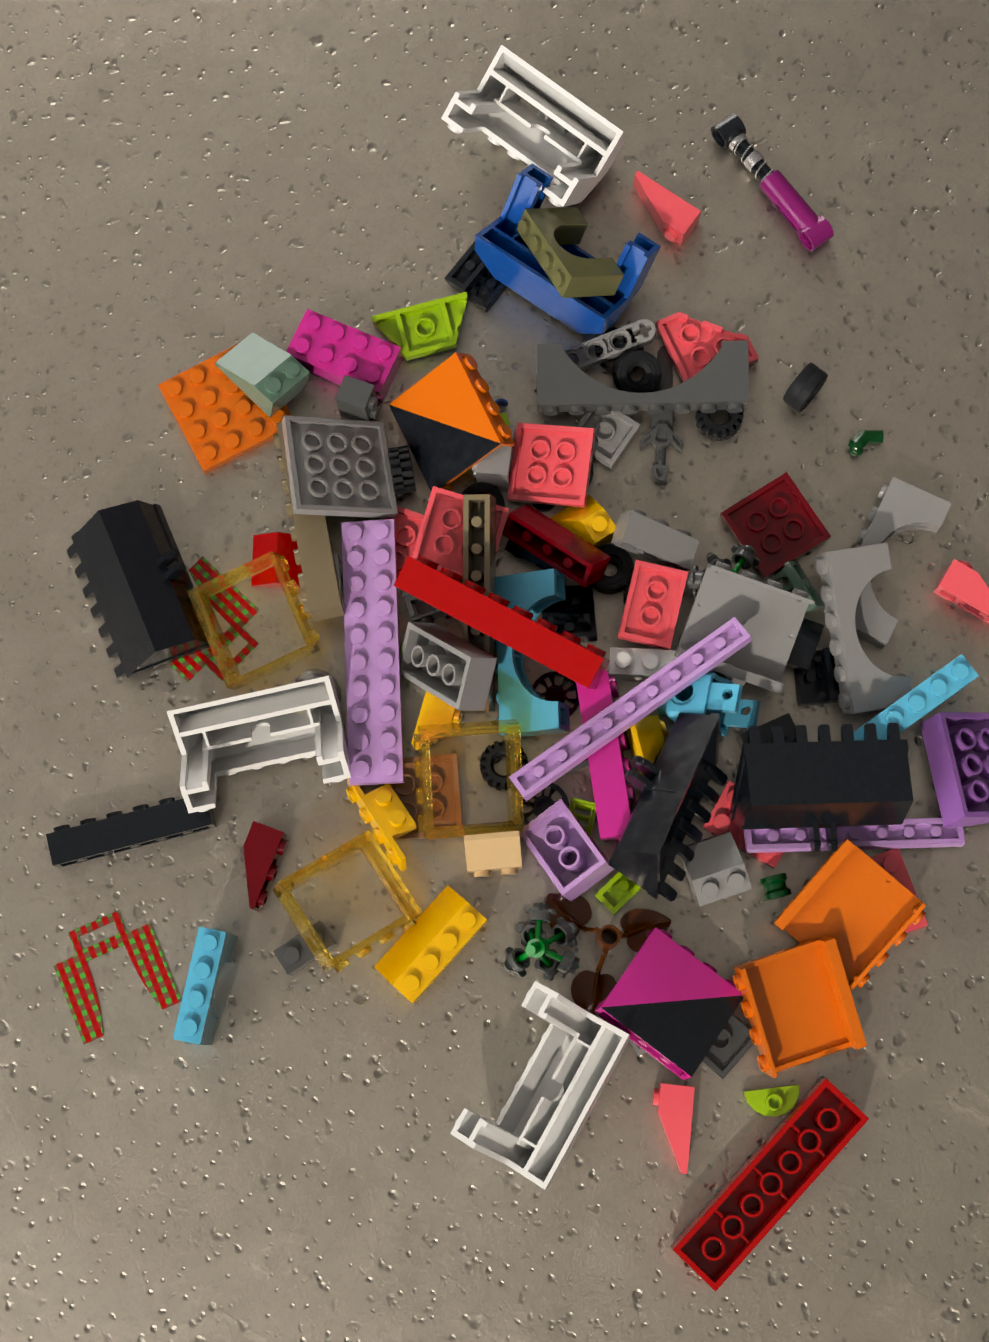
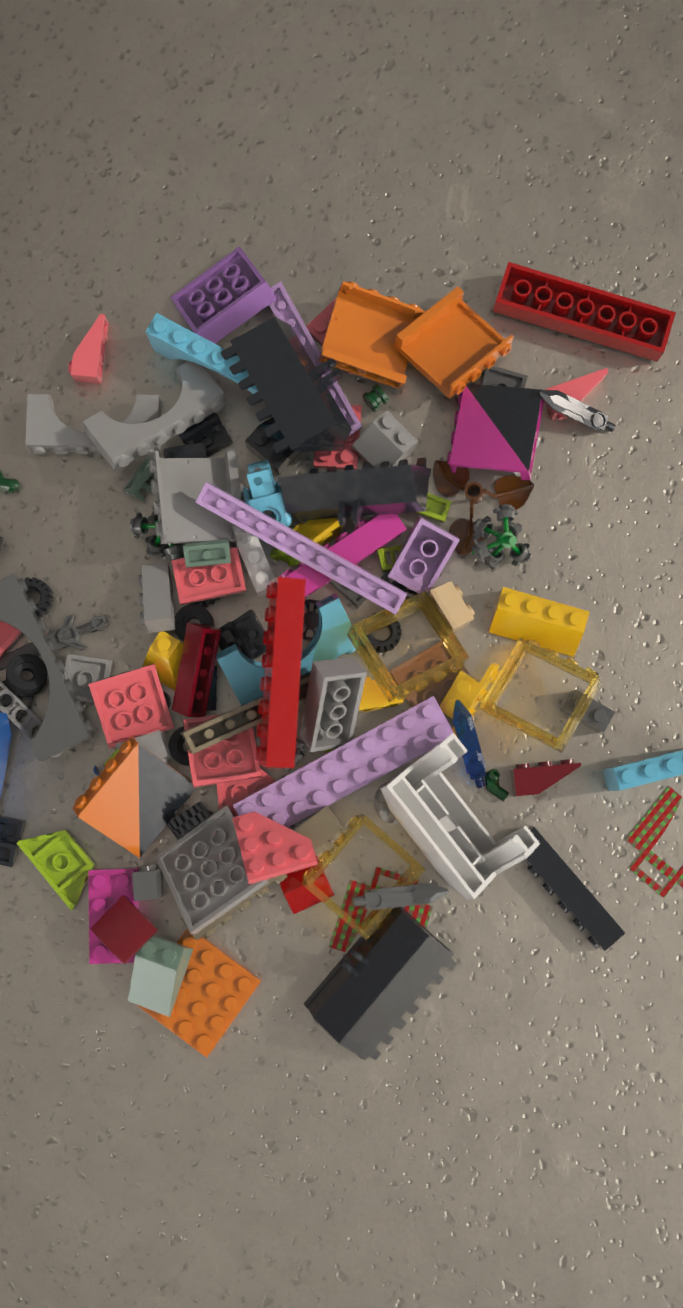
camera: 120 degrees left, 5 degrees up
white wedge [450,981,630,1190] -> none
dark red plate [720,472,831,580] -> none
lime plate [743,1084,799,1117] -> none
none -> dark red slope [90,895,158,964]
none -> sand green plate [183,539,231,567]
none -> coral plate [232,811,318,884]
none -> dark grey piece [353,883,449,910]
none -> clear blue piece [452,700,486,788]
none -> dark green arm [485,769,509,801]
none -> piece [539,390,615,432]

